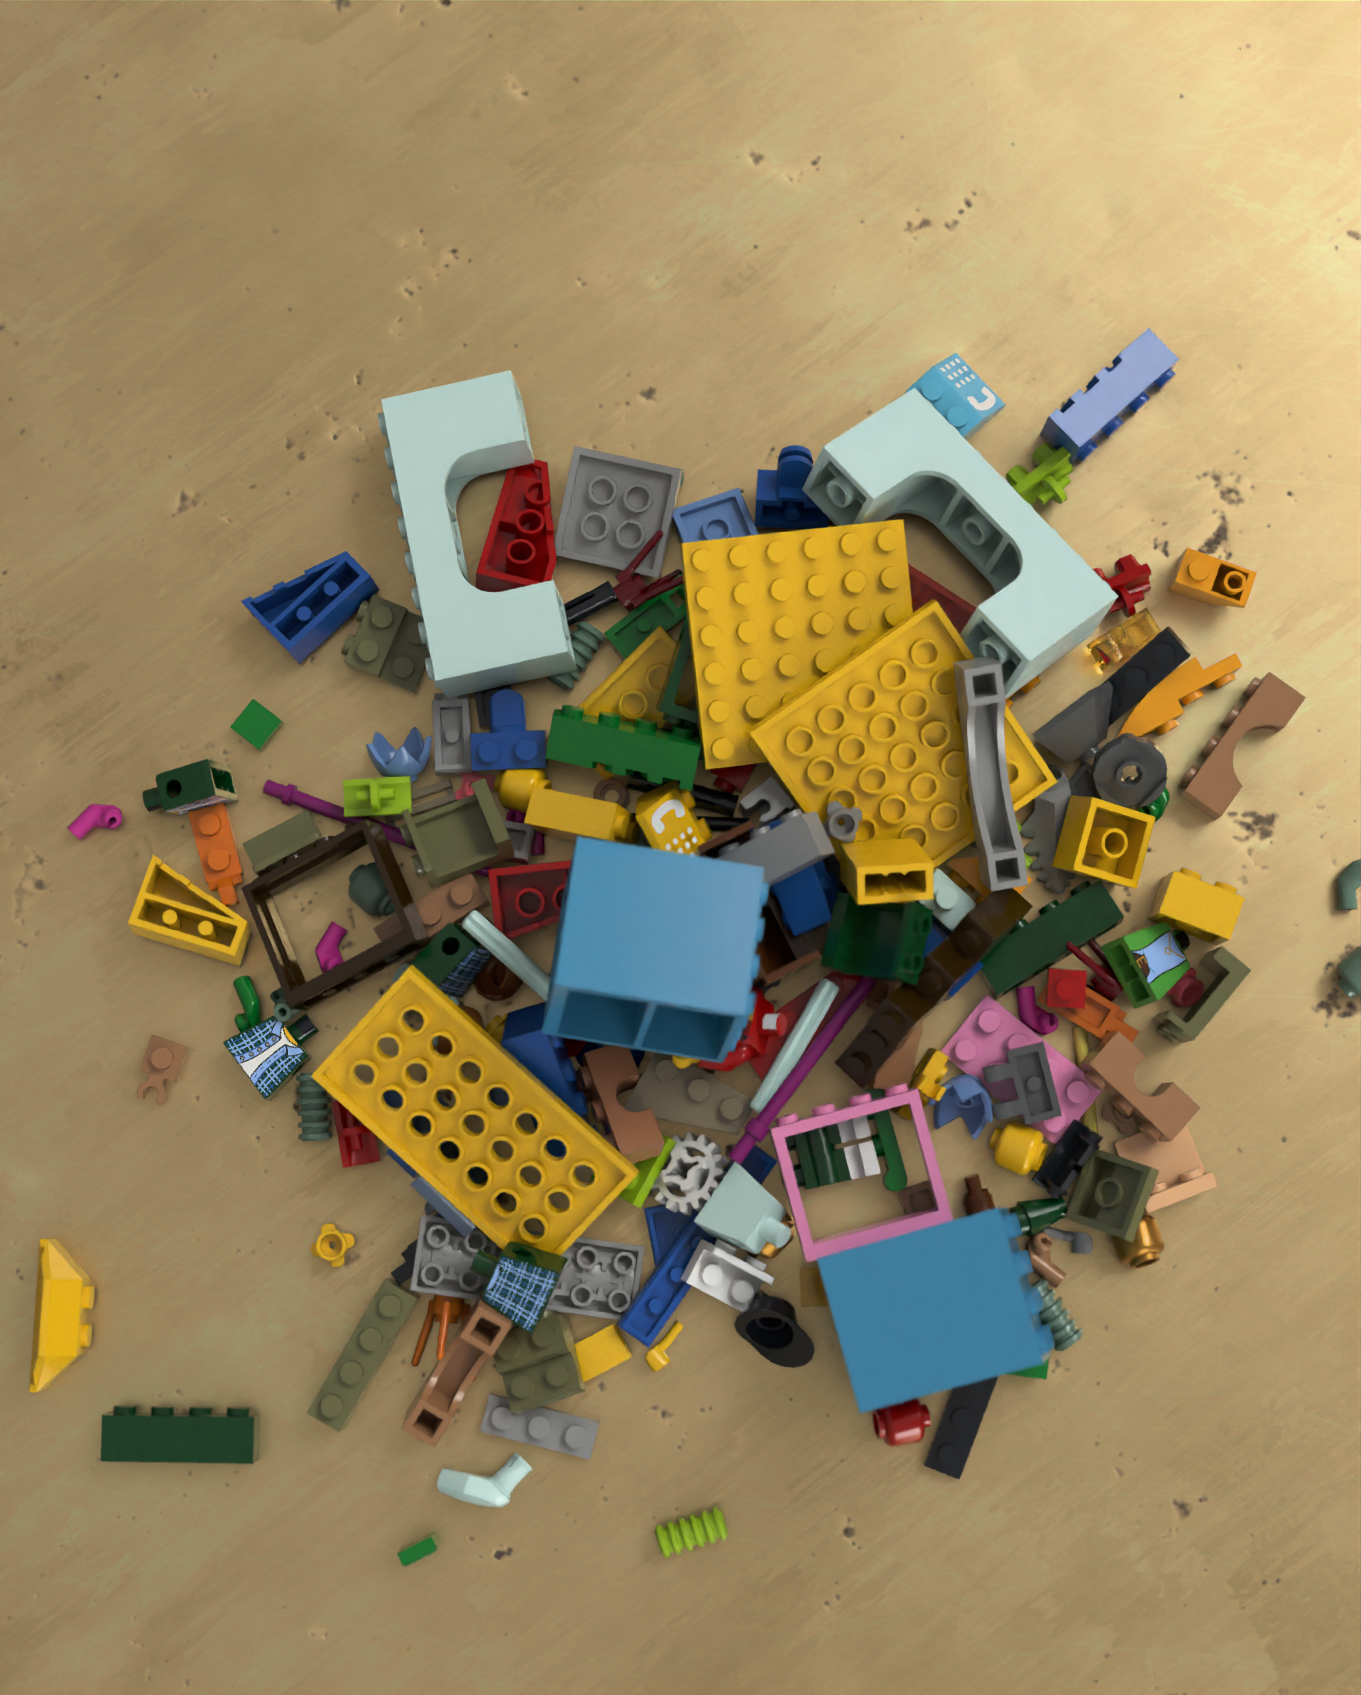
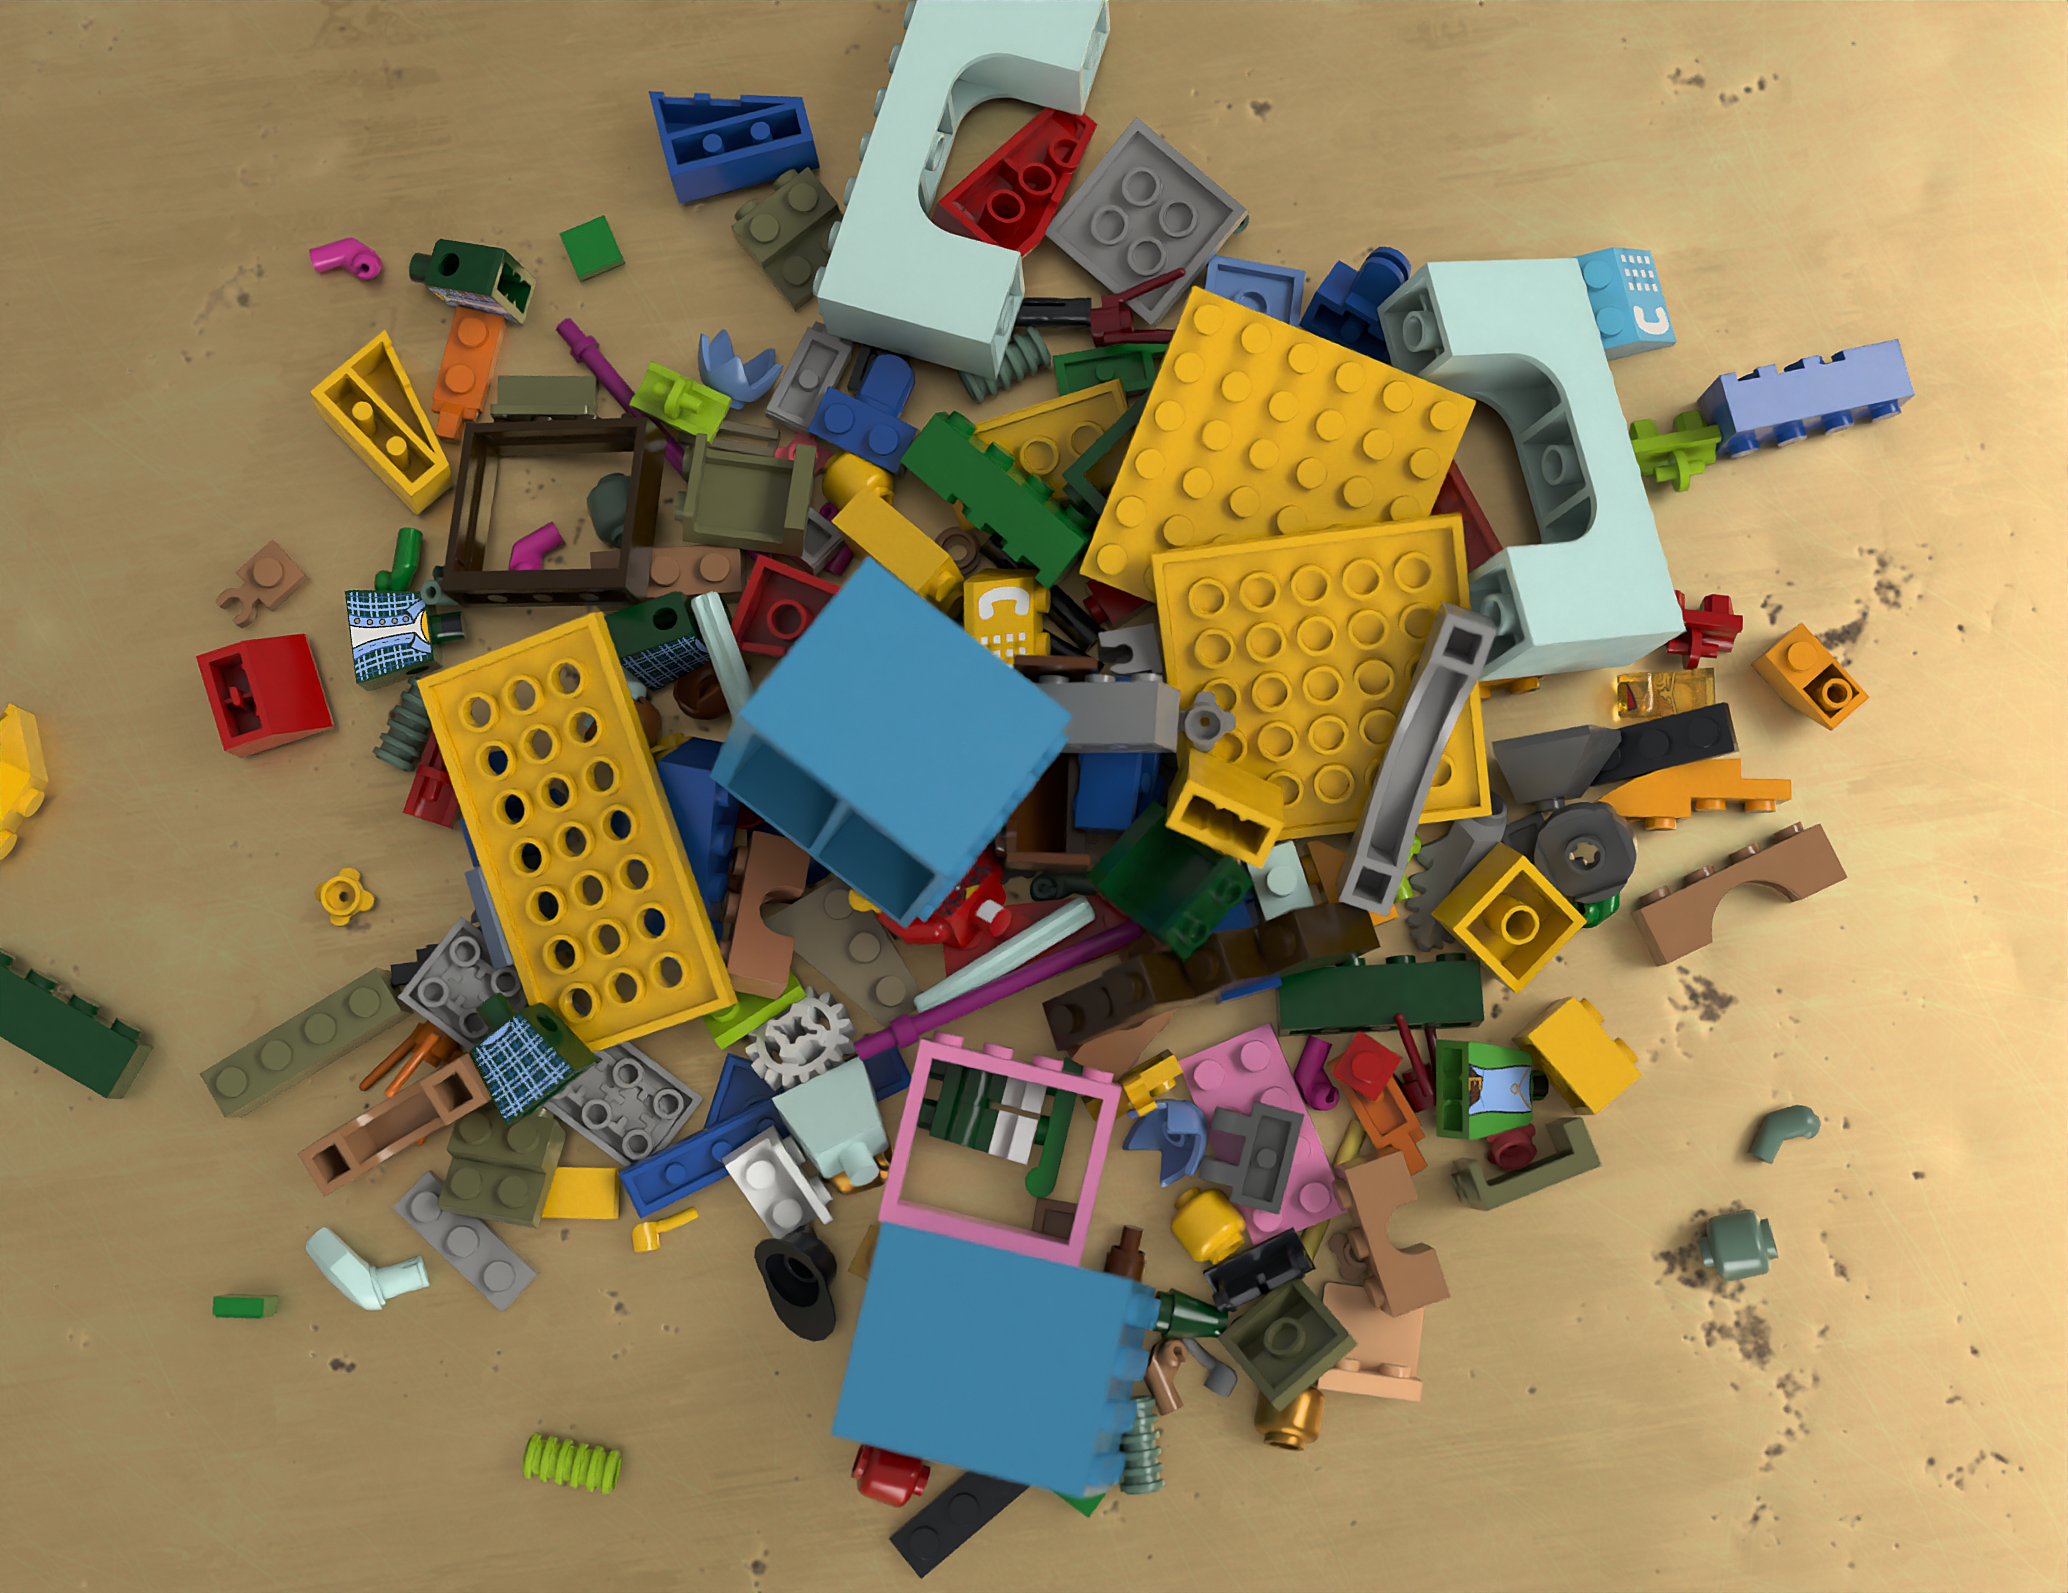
camera: 30 degrees right, 0 degrees up
none -> red slope [196,633,335,758]
none -> sand green arm [1030,871,1099,902]

